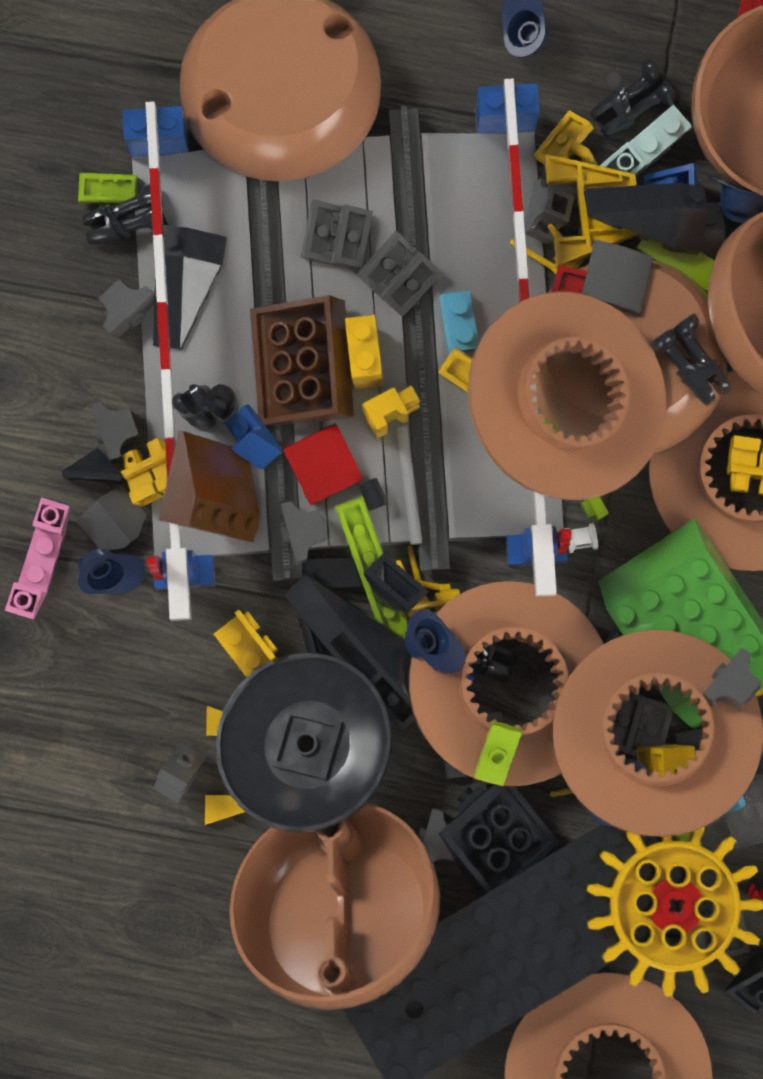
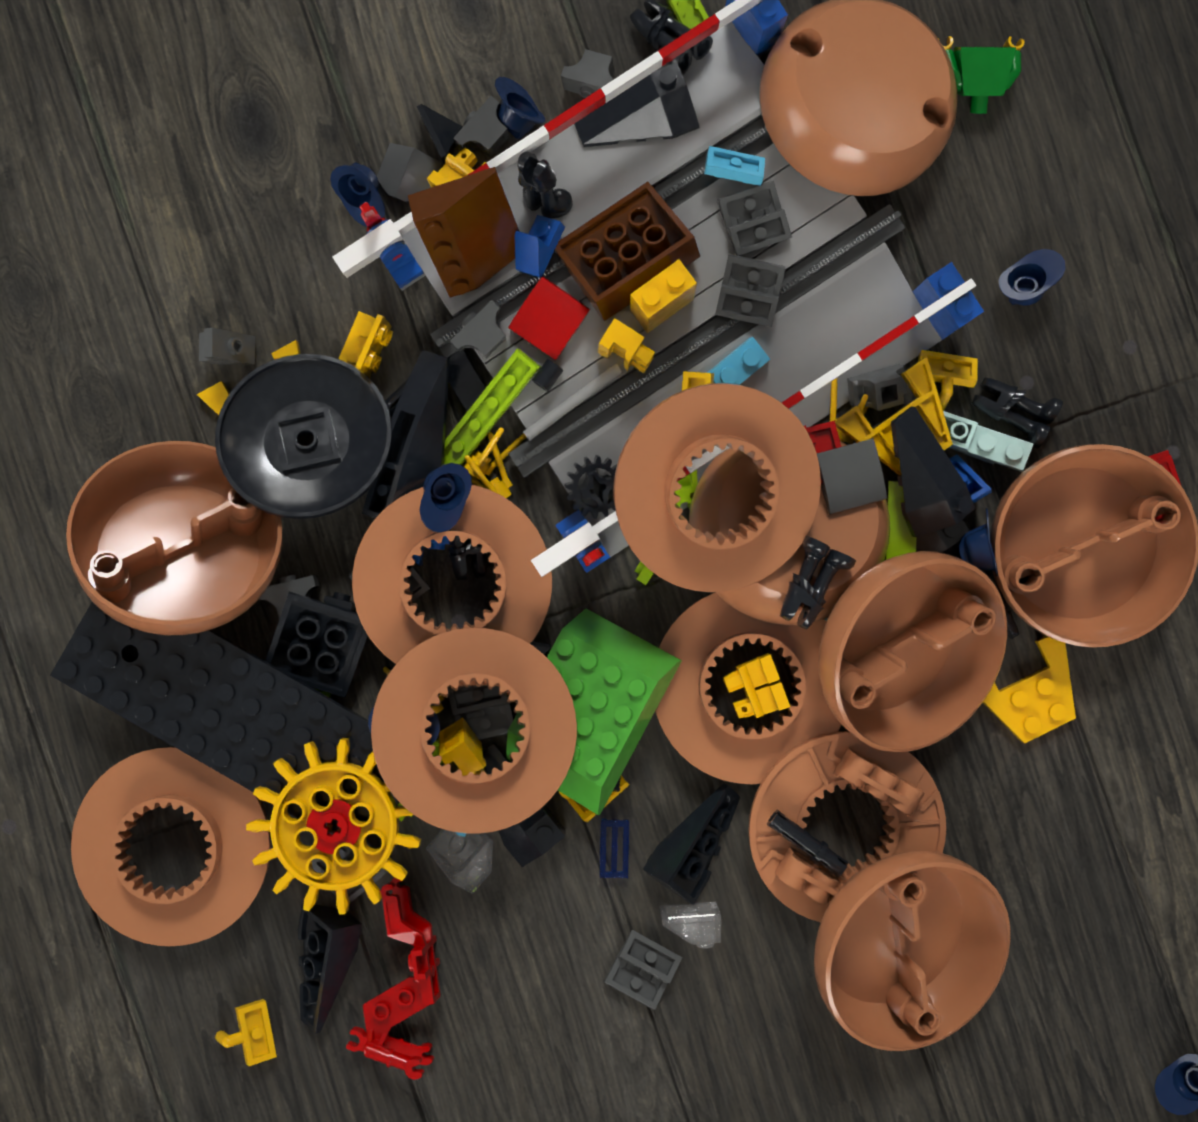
camera: 60 degrees right, 5 degrees up
bright pink slope [5,497,70,619] -> none
black slope [364,554,428,613] -> none
lime plate [474,720,522,786] -> none
white bush [564,523,598,553] -> none
dark grey brick [703,647,761,711] -> none
none -> dark blue piece [495,77,545,139]
none -> black gear [564,455,617,519]
none -> medium azure plate [704,146,765,186]

